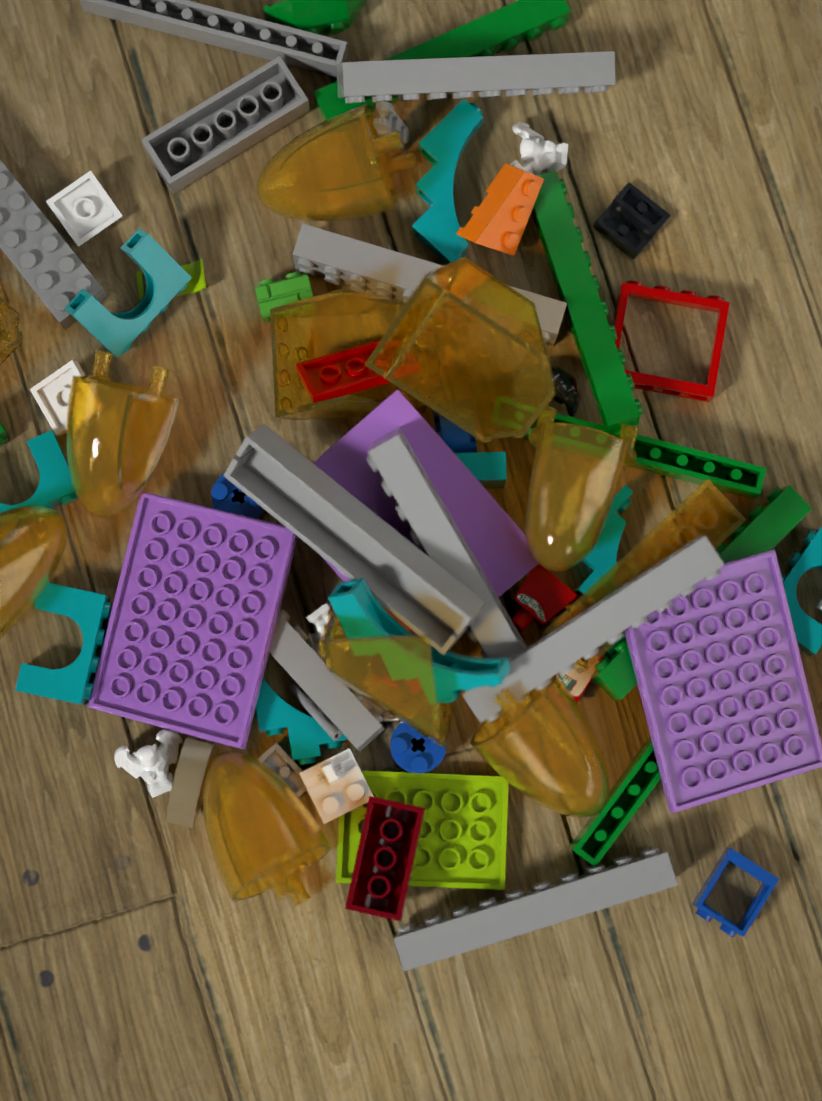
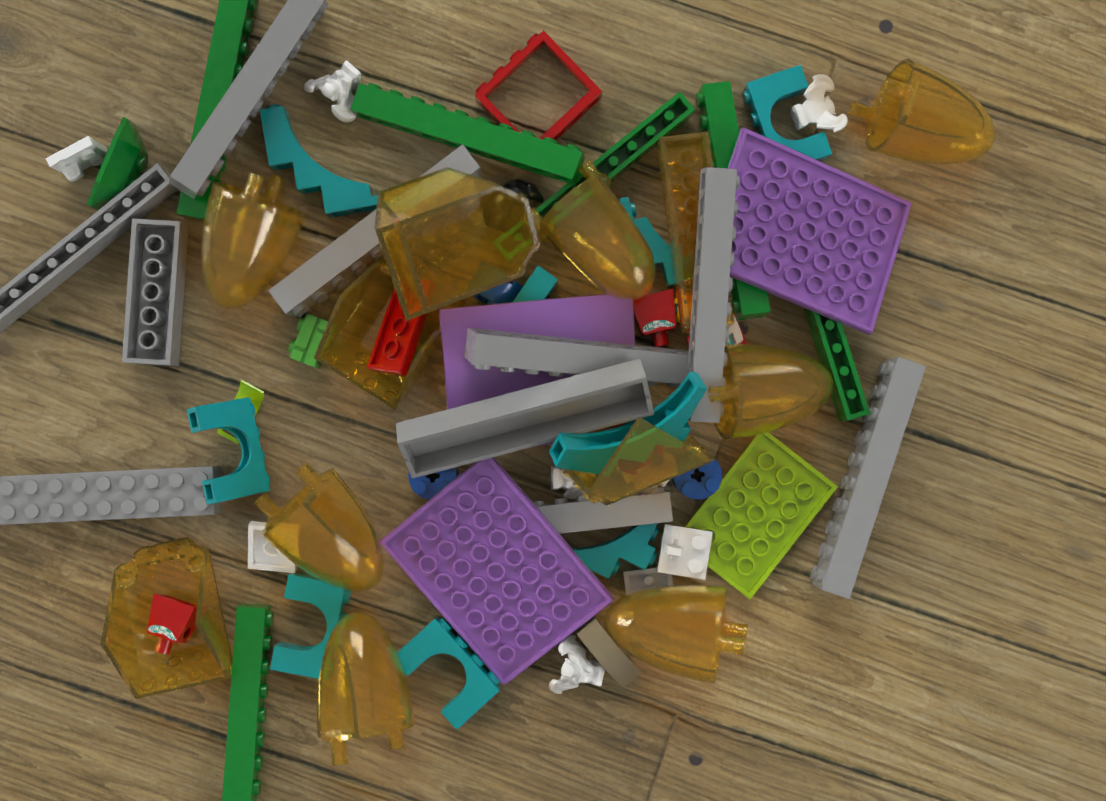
camera: 45 degrees left, 5 degrees up
white hinge [46,170,122,247] -> none
light grey piece [289,683,342,740] -> none
dark red brick [345,796,425,922] -> none
light grey hinge [373,101,409,153] -> none
orange wedge [456,163,544,256] -> none
black slope [592,182,671,260] -> none
blue window [692,847,779,938] -> none

